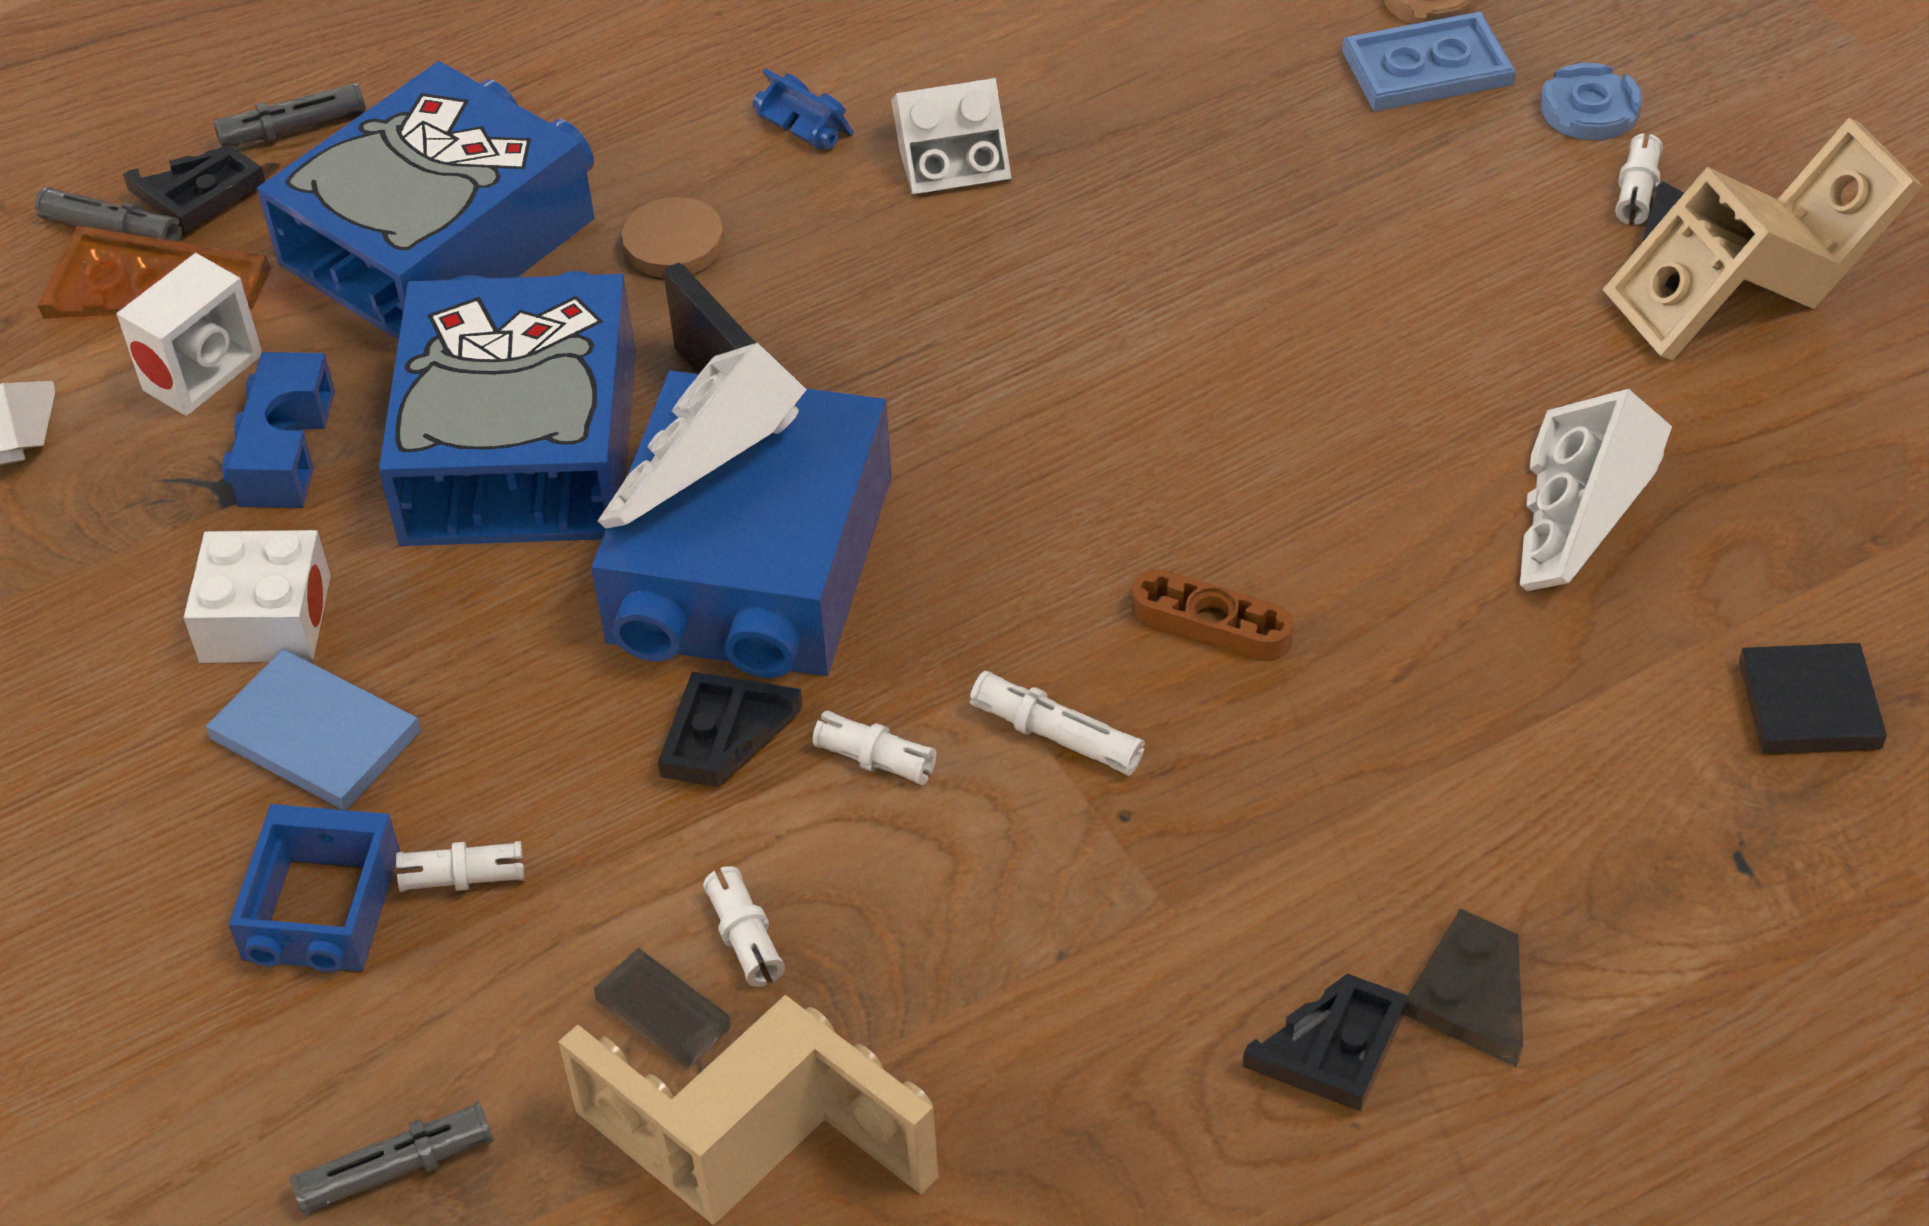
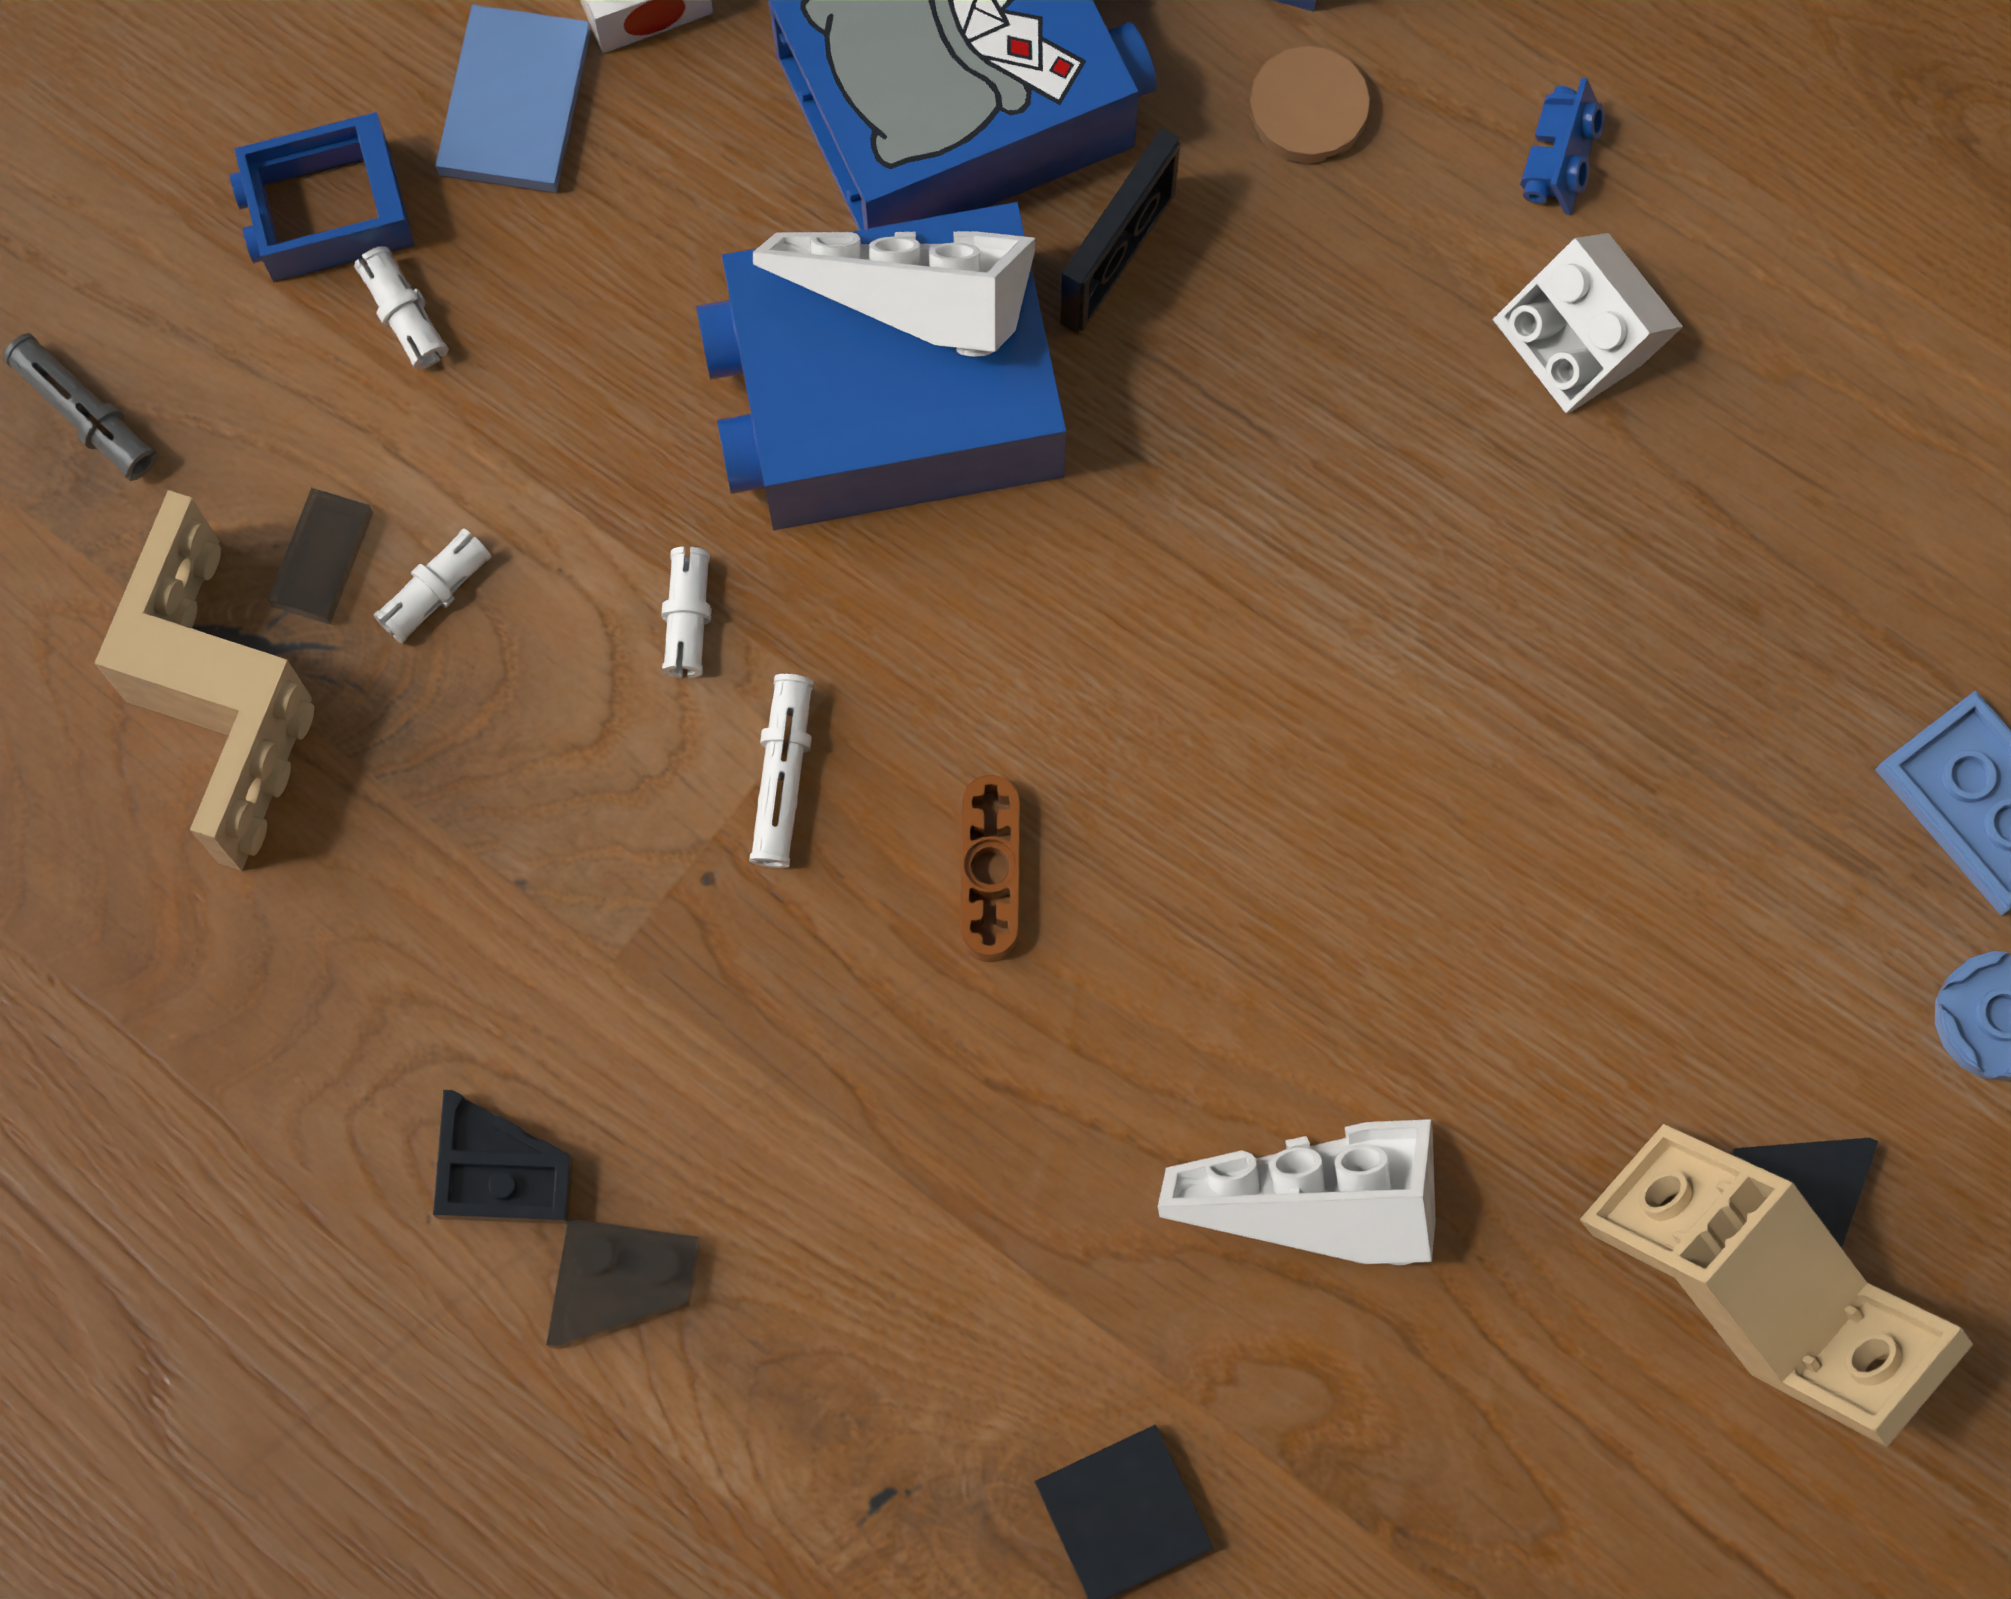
camera: 65 degrees right, 25 degrees up
black wing [658,672,803,787] -> none
white pin [1615,134,1663,225] -> none

